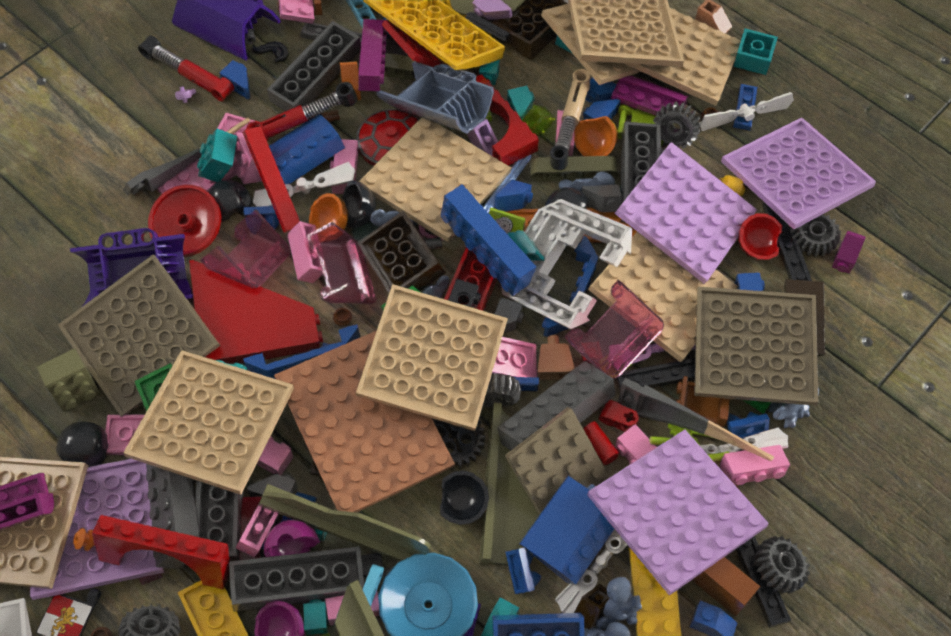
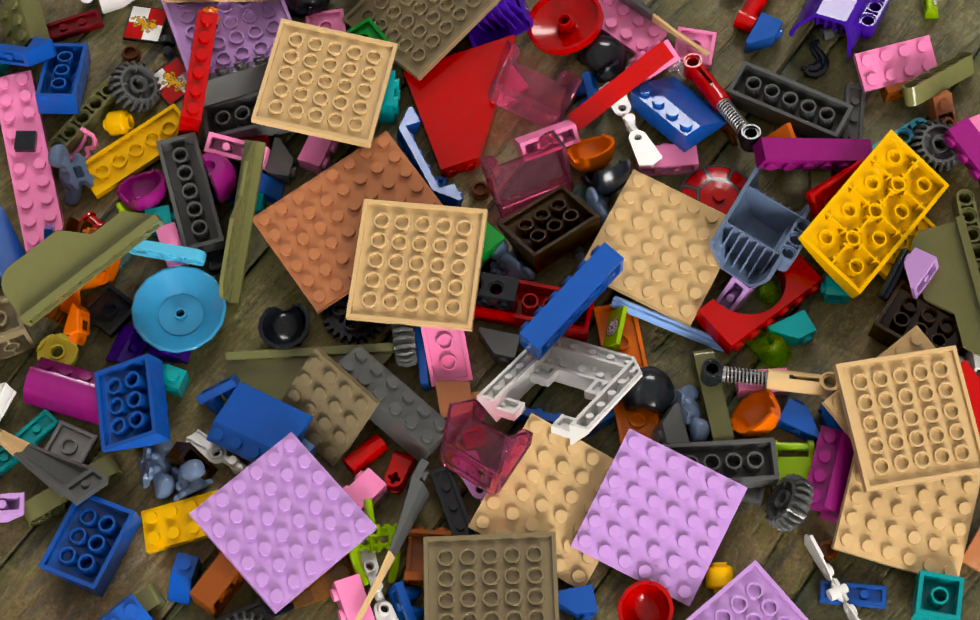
camera: 85 degrees right, 5 degrees up
teal brick [197,129,237,183] -> none
blue slope [495,179,533,212] -> none
teal slope [507,230,545,261] -> none
none -> flag [142,46,187,106]

